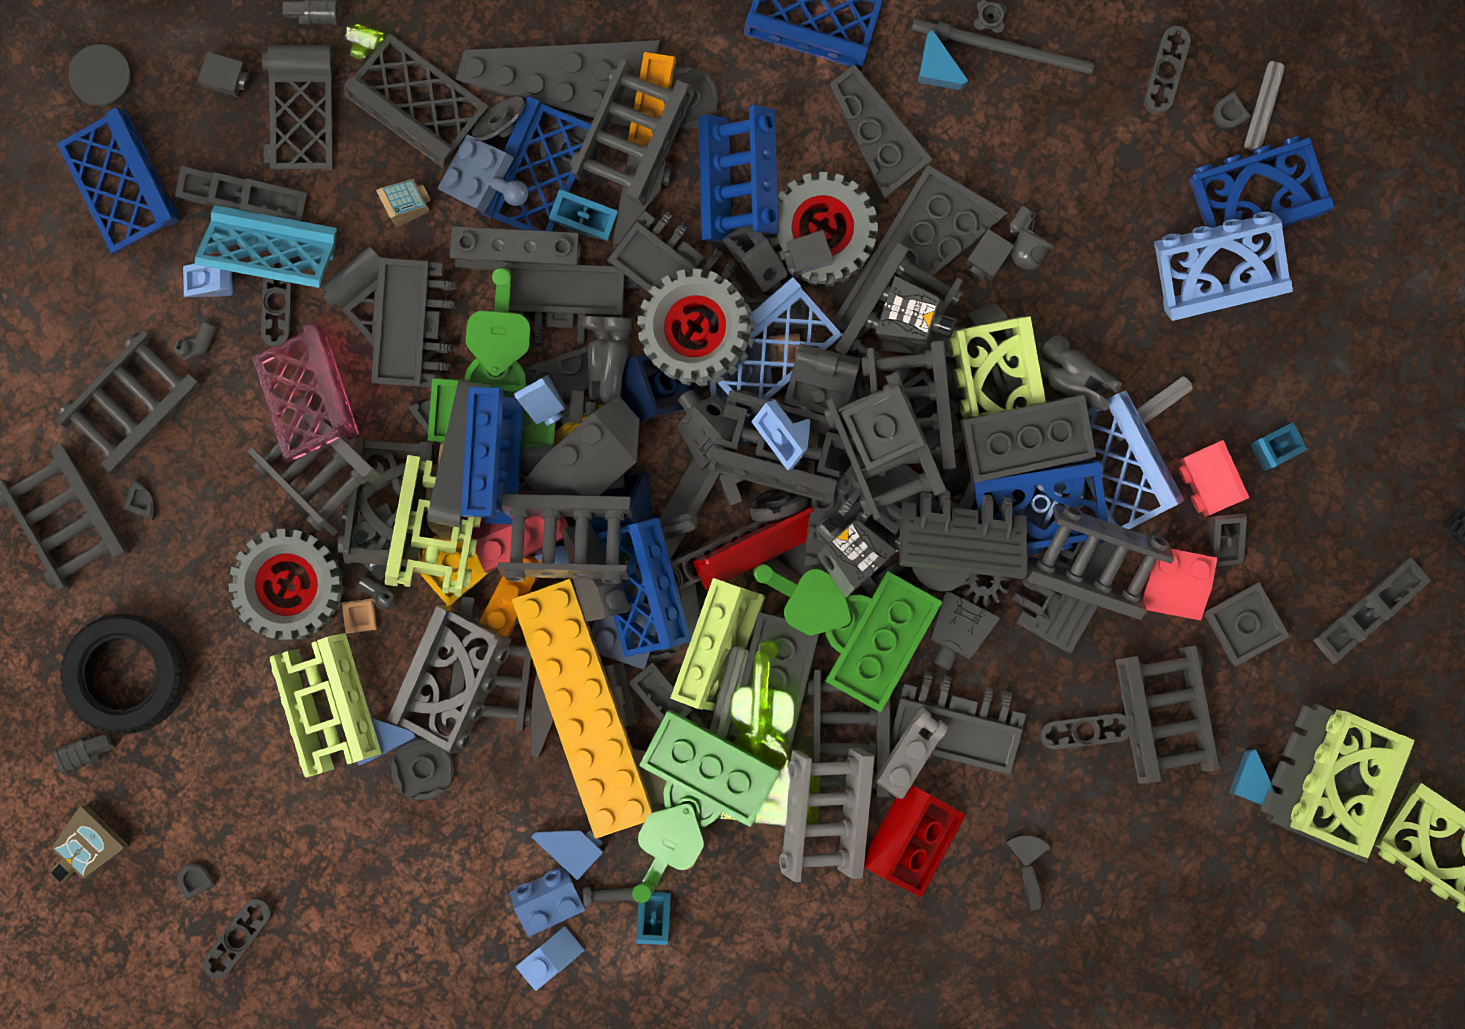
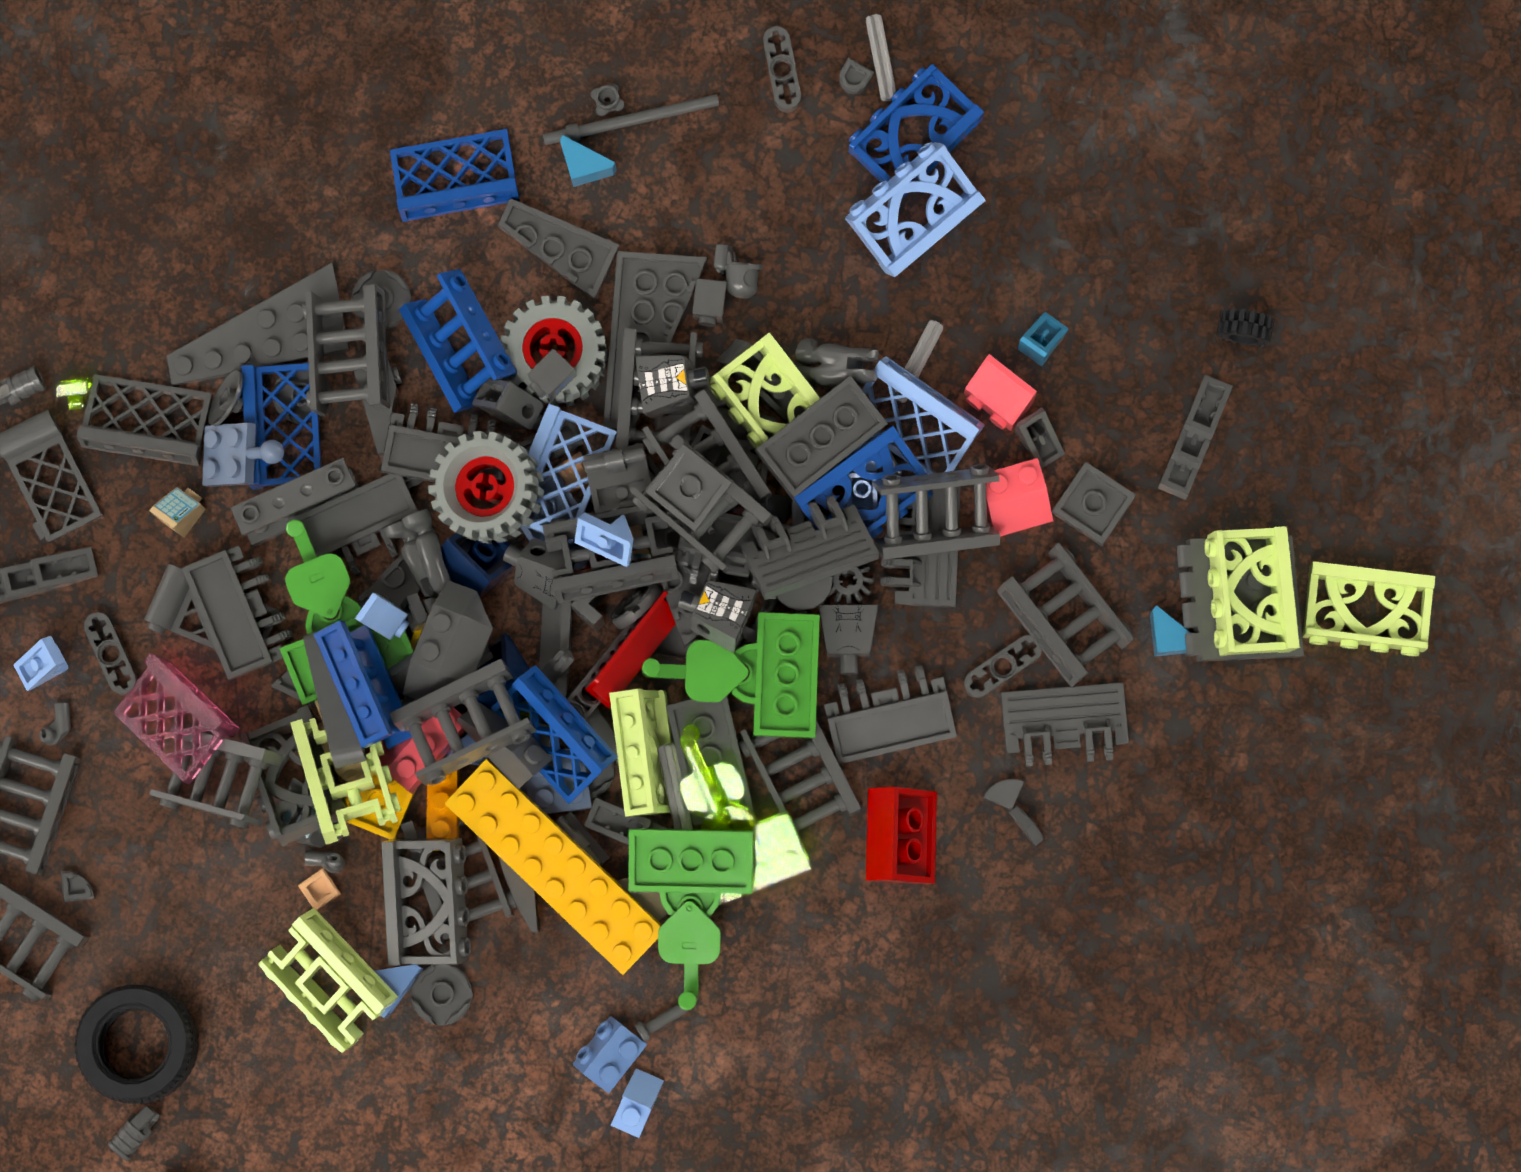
camera: 15 degrees left, 5 degrees down
medium azure fence [195,205,337,288] -> none
light grey wheel [229,529,345,640] -> none
medium blue slope [532,829,604,880] -> none
dark azure slope [549,189,618,241] -> none
light orange plate [628,52,676,146] -> none
dark azure slope [636,892,671,945] -> none
light grey fence [779,748,874,882] -> none
light grey plate [874,708,949,799] -> none
none -> dark grey hinge [1001,683,1129,767]

